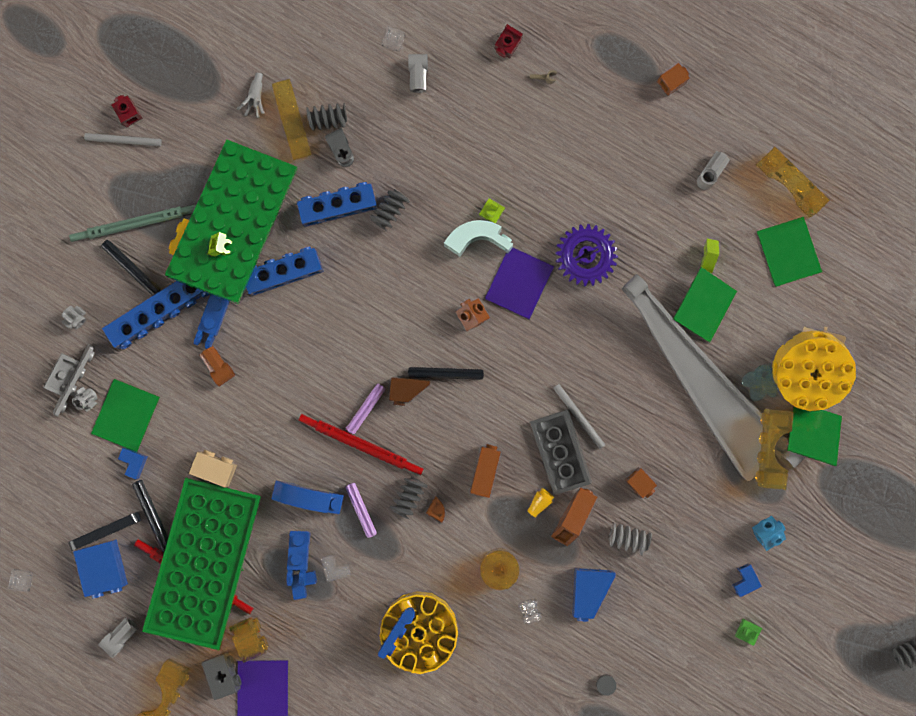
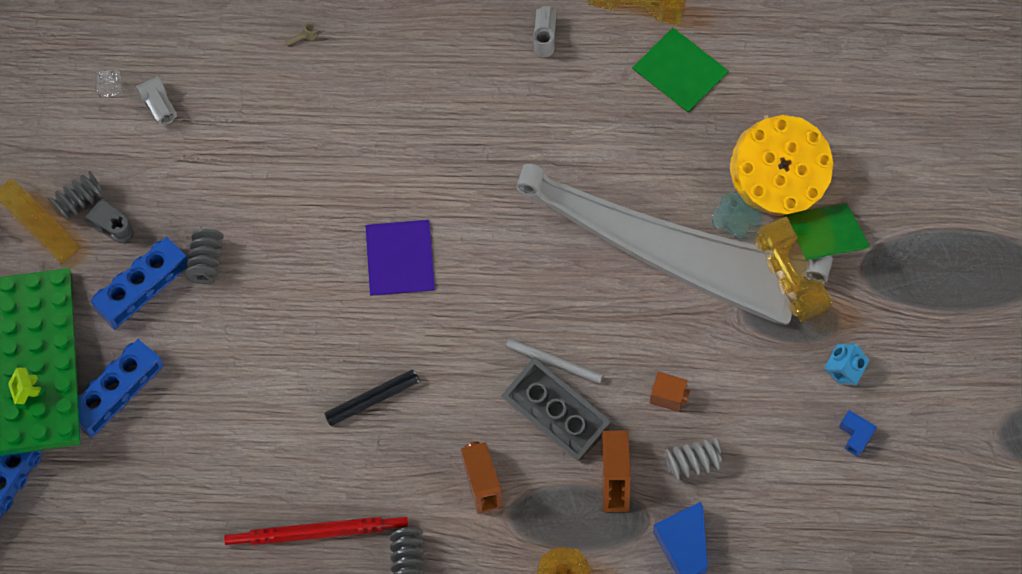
camera: 30 degrees left, 20 degrees down
blue hinge [193,294,230,349] -> none
dark orange piece [199,346,236,387] -> none
lavender axle [346,384,385,434] -> none
reddish brown slope [389,377,430,406] -> none
dark orange tile [426,496,445,523] -> none
light aqua arch [444,220,513,257] -> none
dark orange brick [456,298,490,331] -> none
lime tile [479,198,505,224] -> none
dark red brick [494,24,523,59] -> none
yellow cone [527,488,554,518] -> none
dark purple gear [555,224,618,287] -> none
green piece [673,267,737,343] -> none
lime piece [700,238,719,273] -> none
bright green tile [735,619,762,646] -> none

